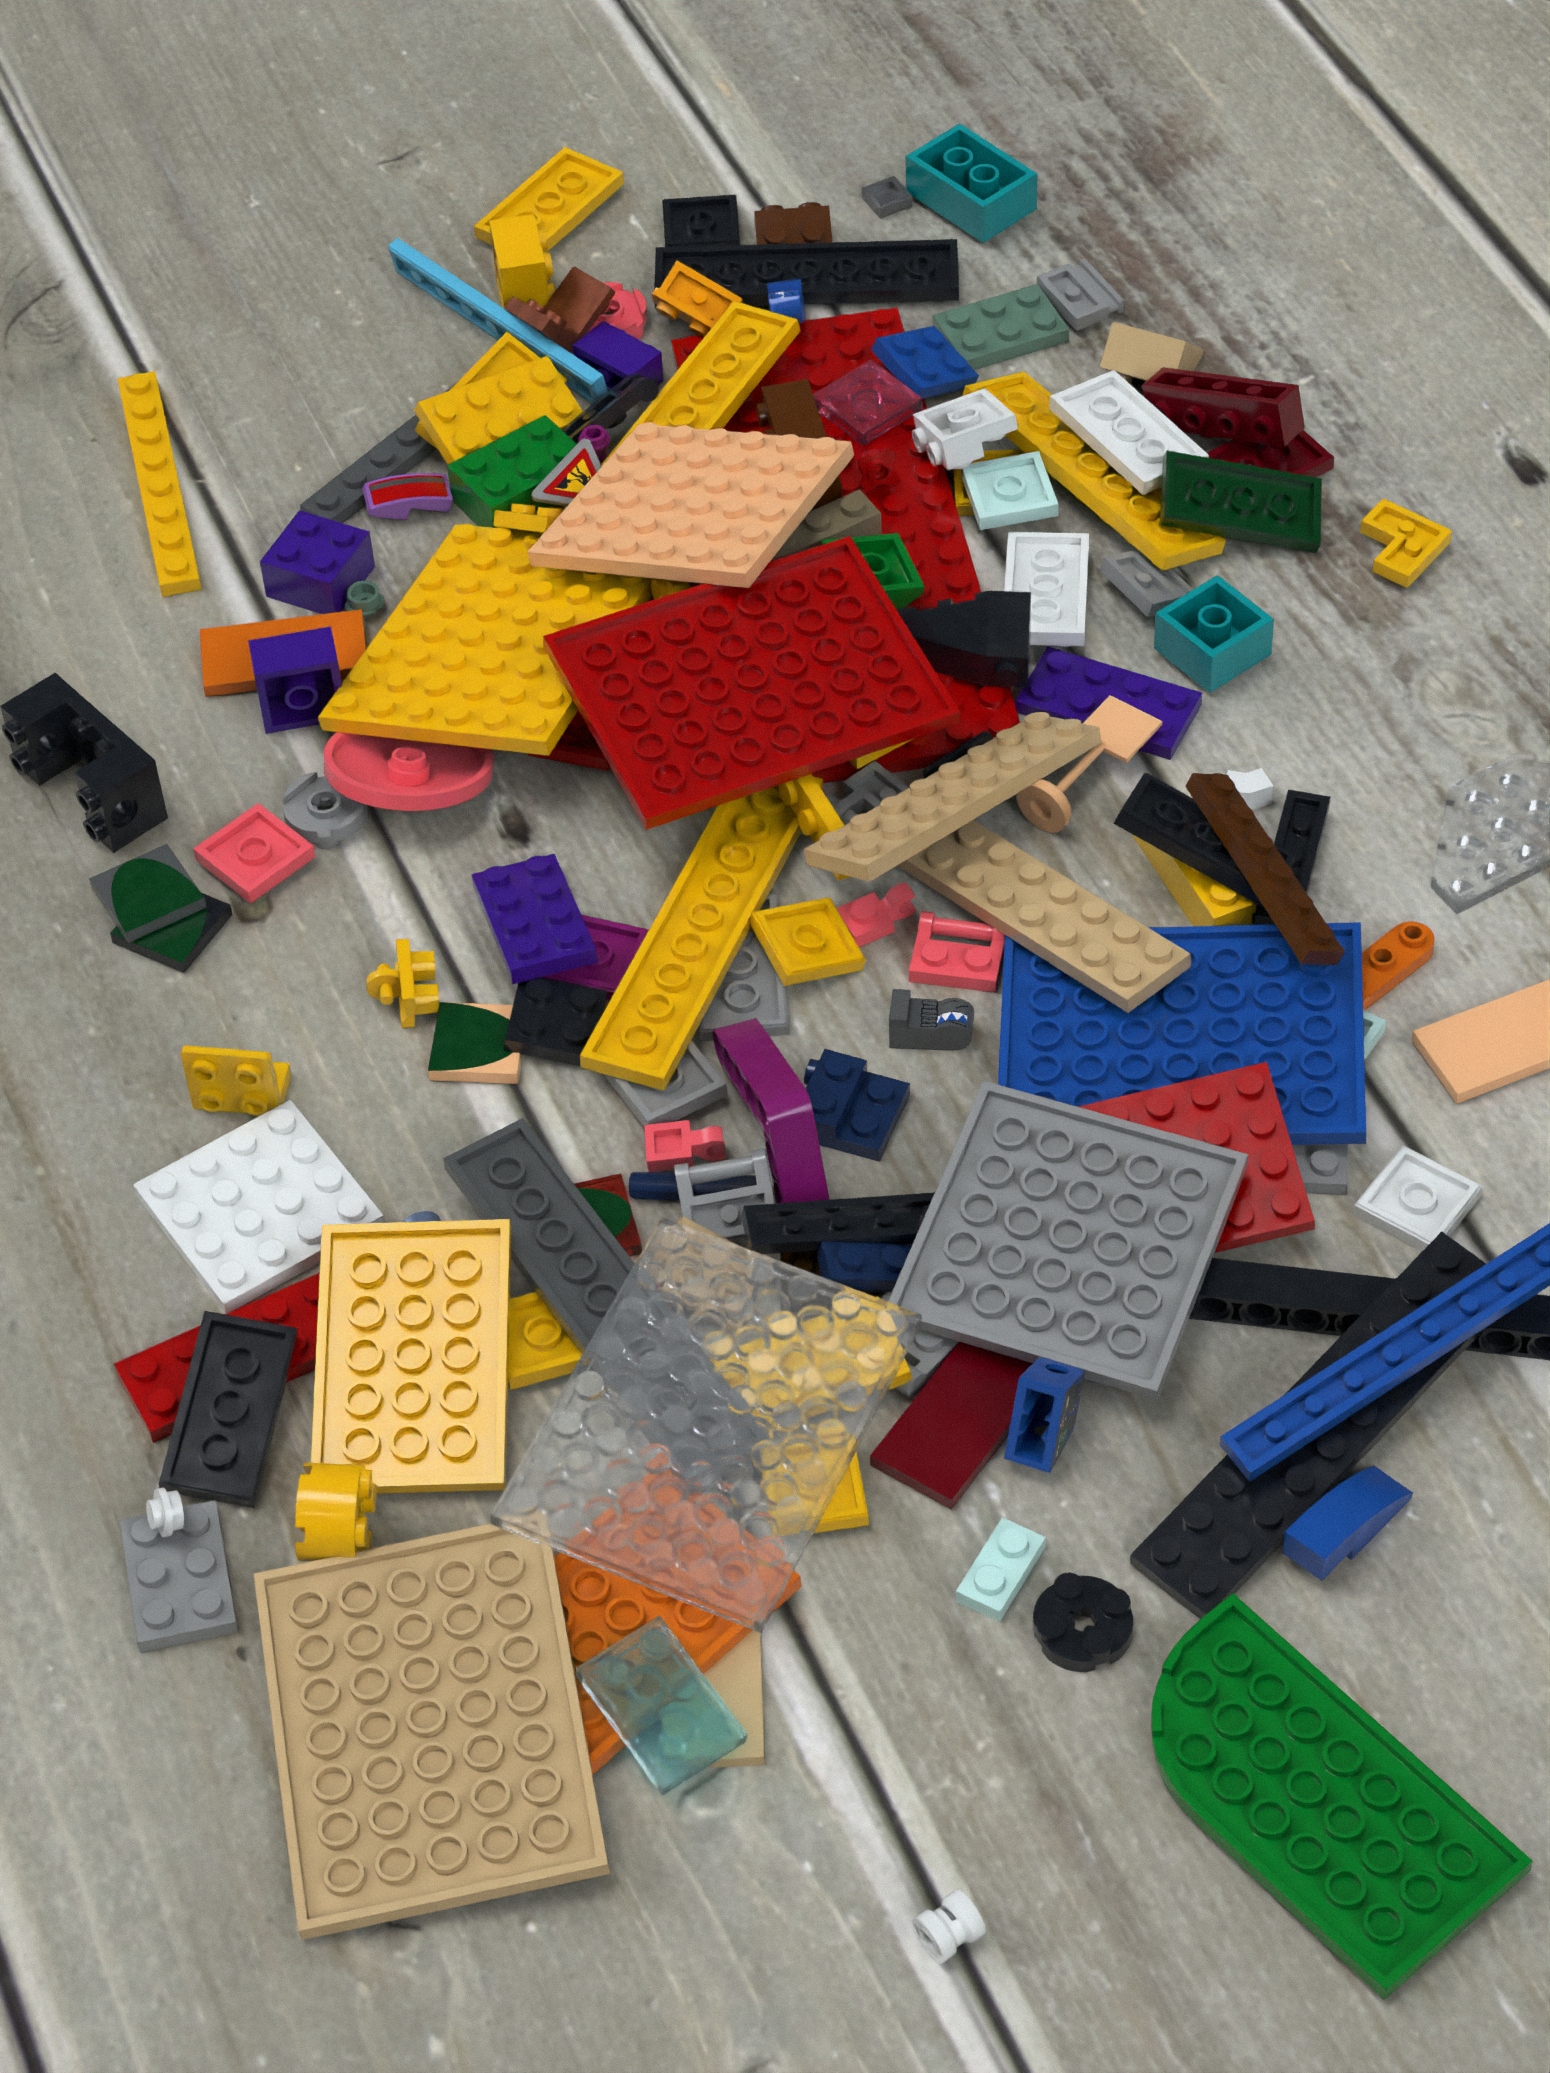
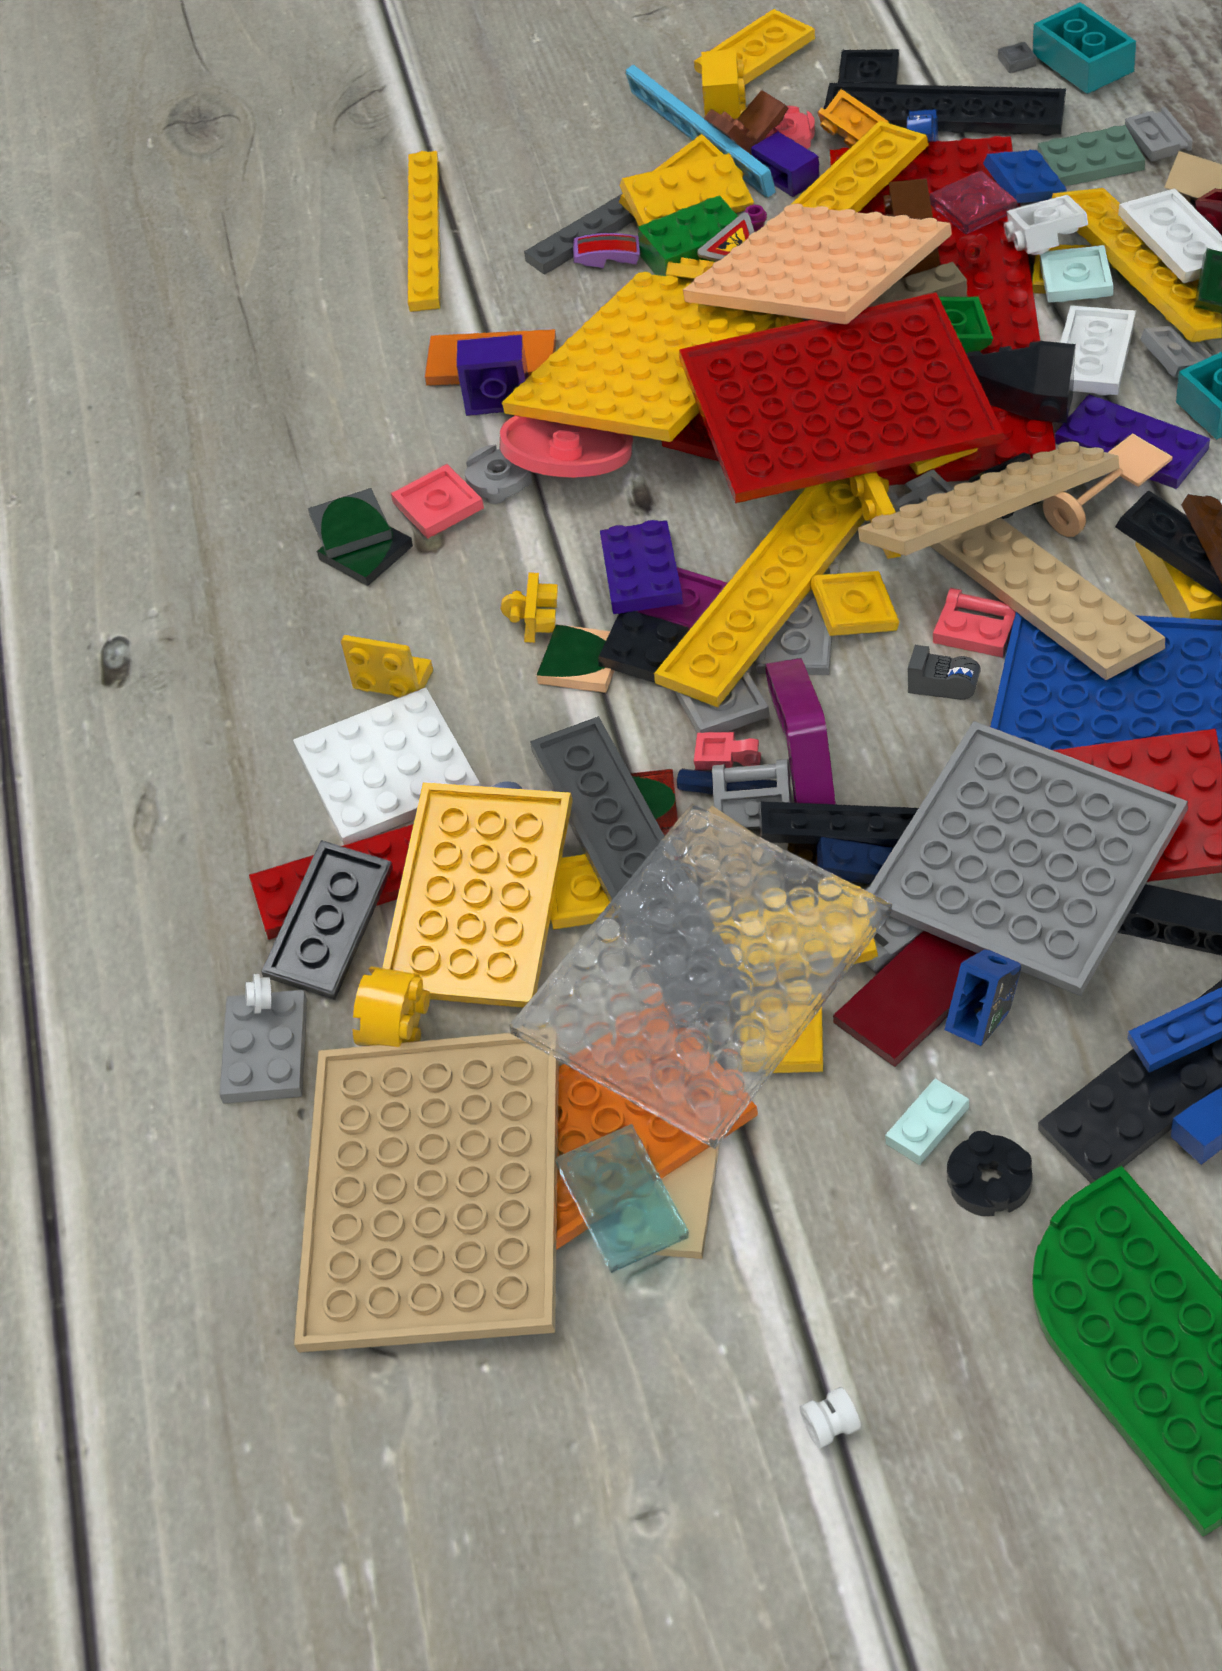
camera: 15 degrees right, 0 degrees up
black plate [0,673,168,853] -> none
dark purple brick [260,510,375,614] -> none
sand green plate [345,581,385,618] -> none
black plate [561,373,658,444] -> none
reddish brown bracket [754,202,832,245] -> none
dark blue plate [804,1049,910,1162] -> none
coral plate [837,883,916,947] -> none

